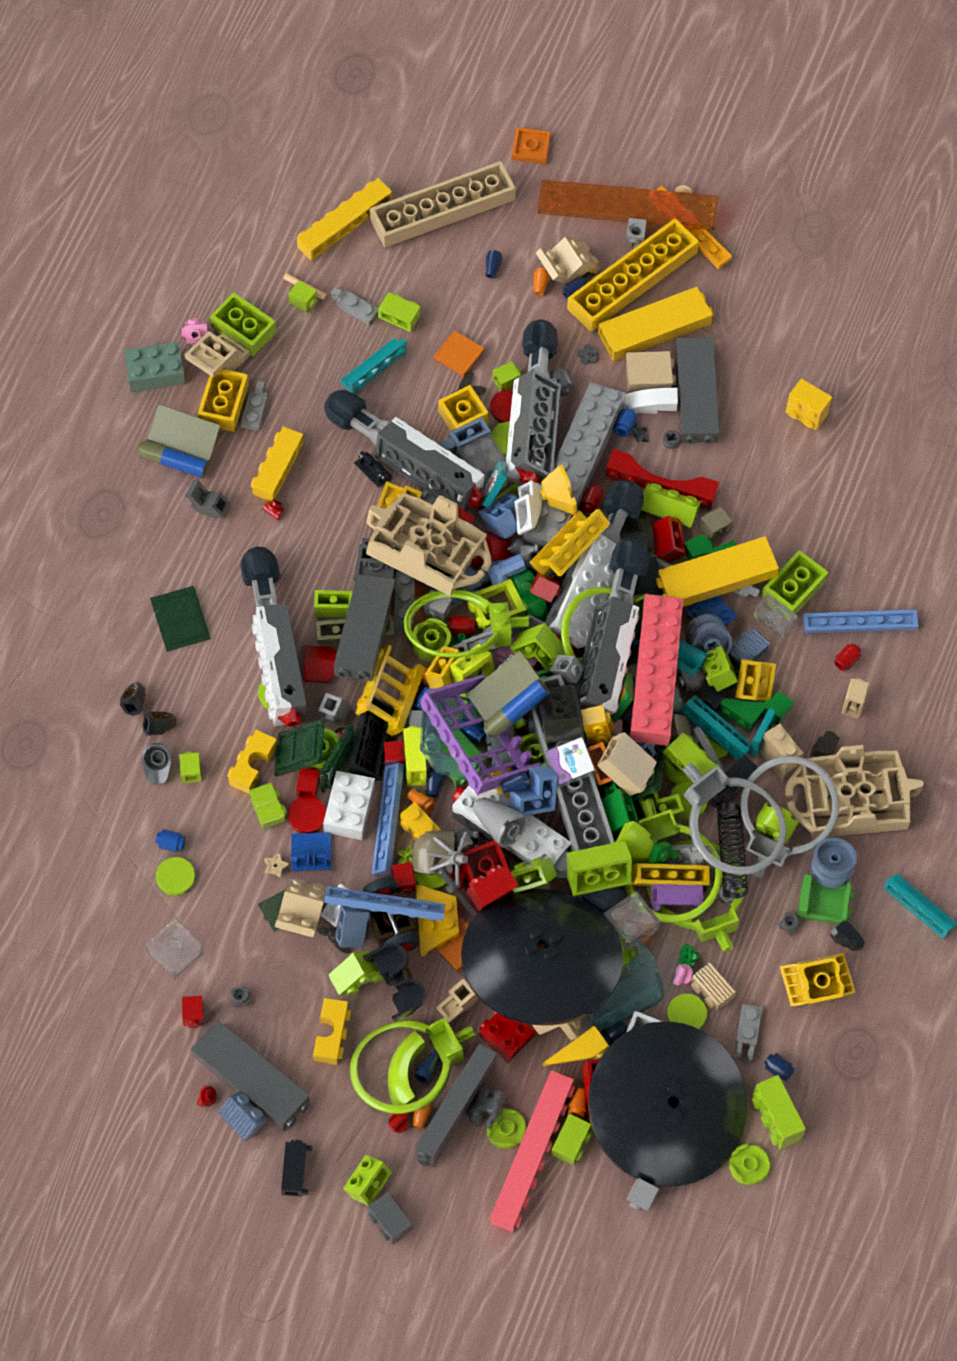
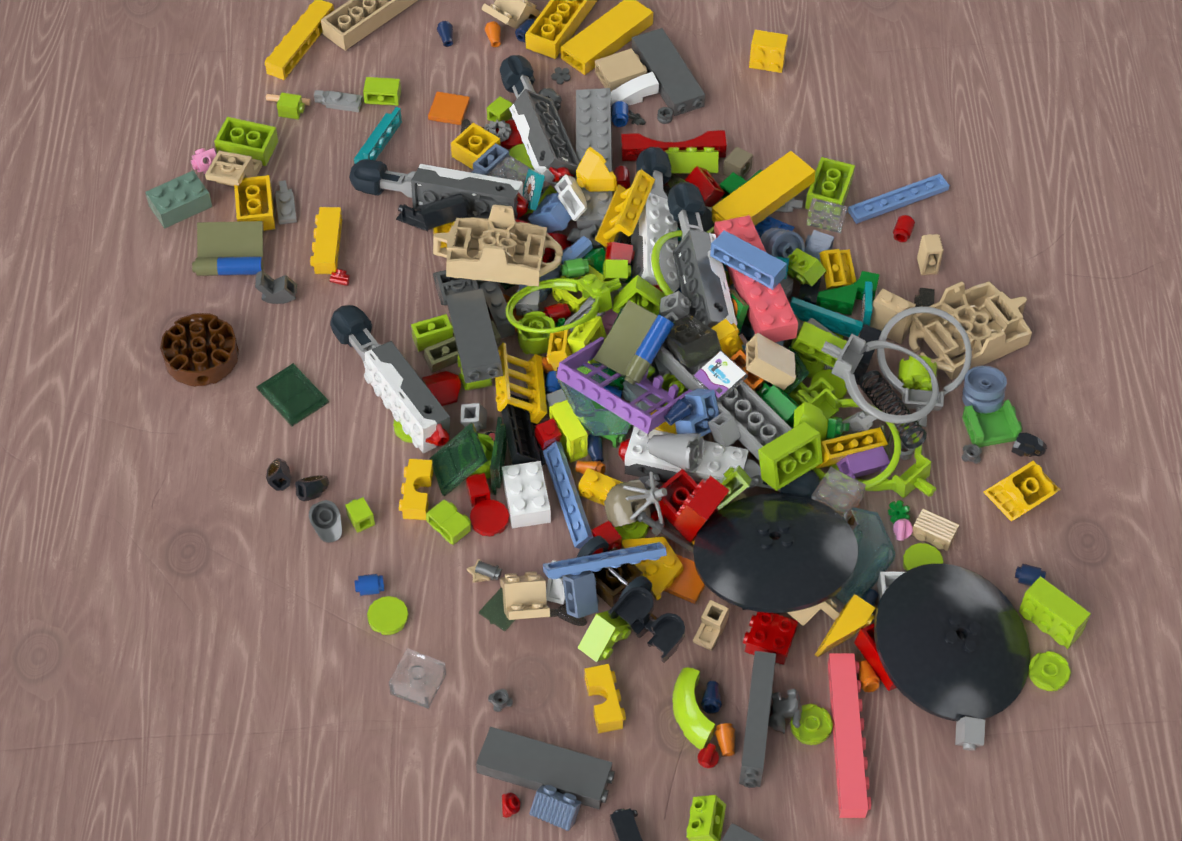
camera: 20 degrees left, 10 degrees down
red brick [182,996,204,1028] -> none
blue hinge [291,833,331,871] -> none
lime brick [350,1018,476,1114] -> none
lime plant [397,845,413,864] -> none
lime brick [551,1114,593,1165] -> none
light grey hinge [735,1004,762,1061] -> none
teal fence [883,873,957,939] -> none
none -> reddish brown brick [160,313,239,387]
none -> black brick [420,193,470,230]
none -> dark grey pin [475,560,502,581]
none -> light grey gear [484,119,511,142]
none -> bright green brick [561,258,589,278]
none -> lime brick [603,259,631,282]
none -> light grey brick [708,412,741,447]
none -> medium blue brick [710,230,787,290]

